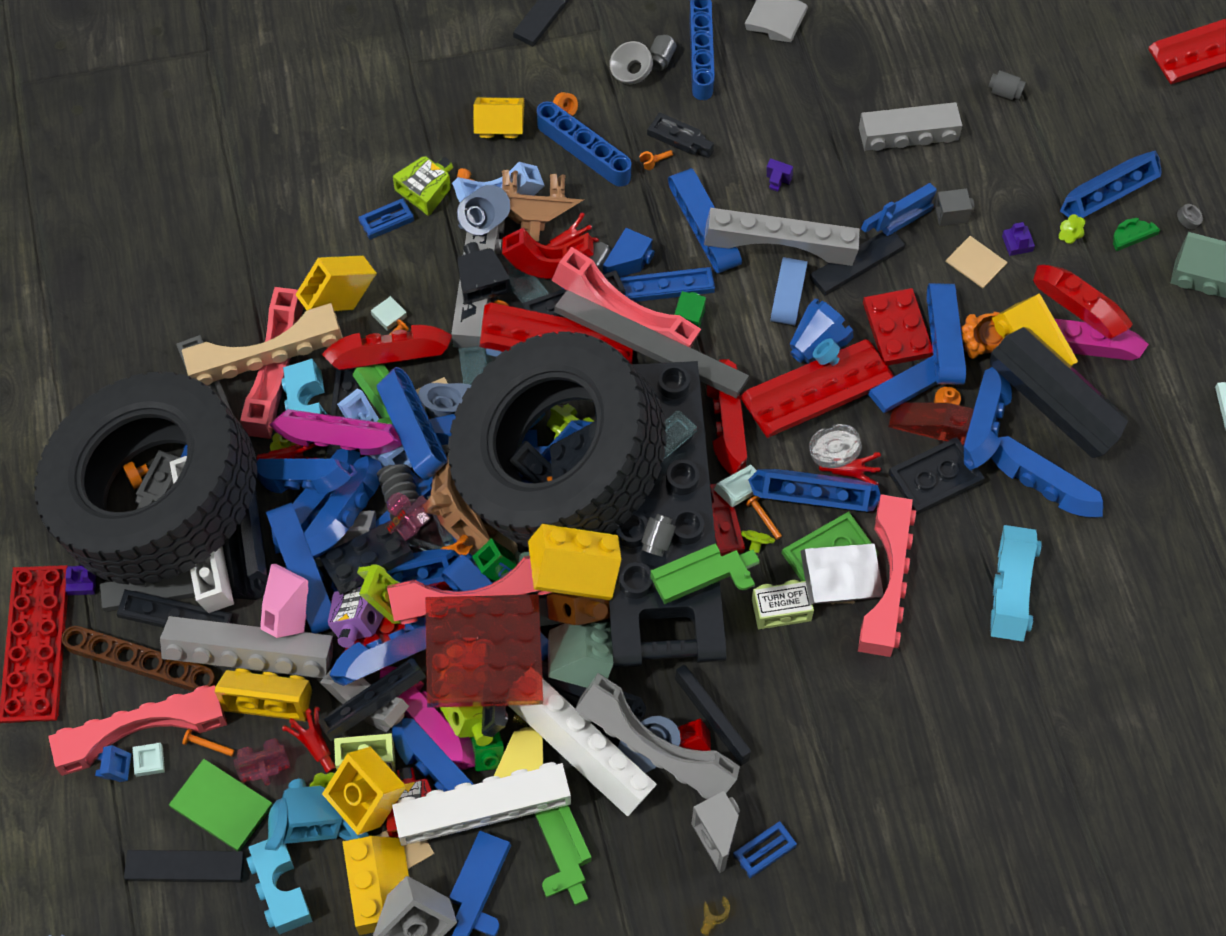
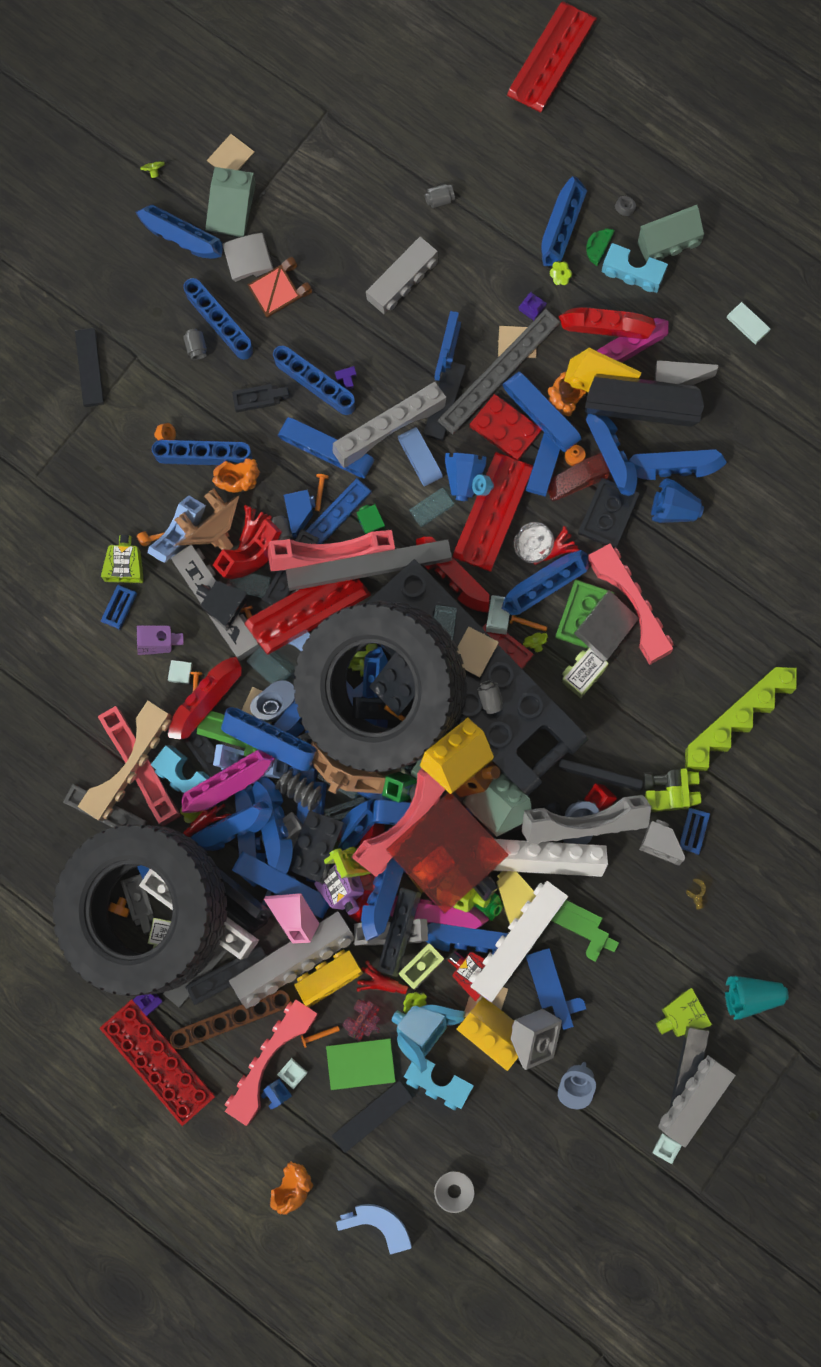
camera: 30 degrees left, 15 degrees up
yellow brick [295,256,377,311] -> none
yellow brick [322,746,407,835] -> none
clear pink hips [385,493,430,541] -> none
orange hand [441,535,473,555] -> none
sand blue piece [457,185,510,235] -> none
yellow slope [473,97,524,138] -> none
light grey piece [610,41,653,85] -> none
orange hand [639,150,673,170] -> none
bright green piece [651,543,759,604] -> none
dark grey brick [934,188,974,226] -> none
medium azure brick [991,525,1041,642] -> none
none -> medium lavender torso [137,626,183,655]
none -> orange hair [212,458,260,493]
none -> flag [247,257,313,318]
none -> orange hair [270,1162,313,1215]
none -> blue beam [273,346,356,415]
none -> orange pin [315,474,329,511]
none -> clear light blue tile [409,487,454,527]
none -> dark grey tile [438,309,560,435]
none -> tan window [457,627,499,677]
none -> medium azure arch [602,243,668,293]
none -> lime hips [644,769,701,812]
none -> blue cone [651,478,704,523]
none -> light grey slope [654,361,718,386]
none -> lime brick [685,667,797,771]

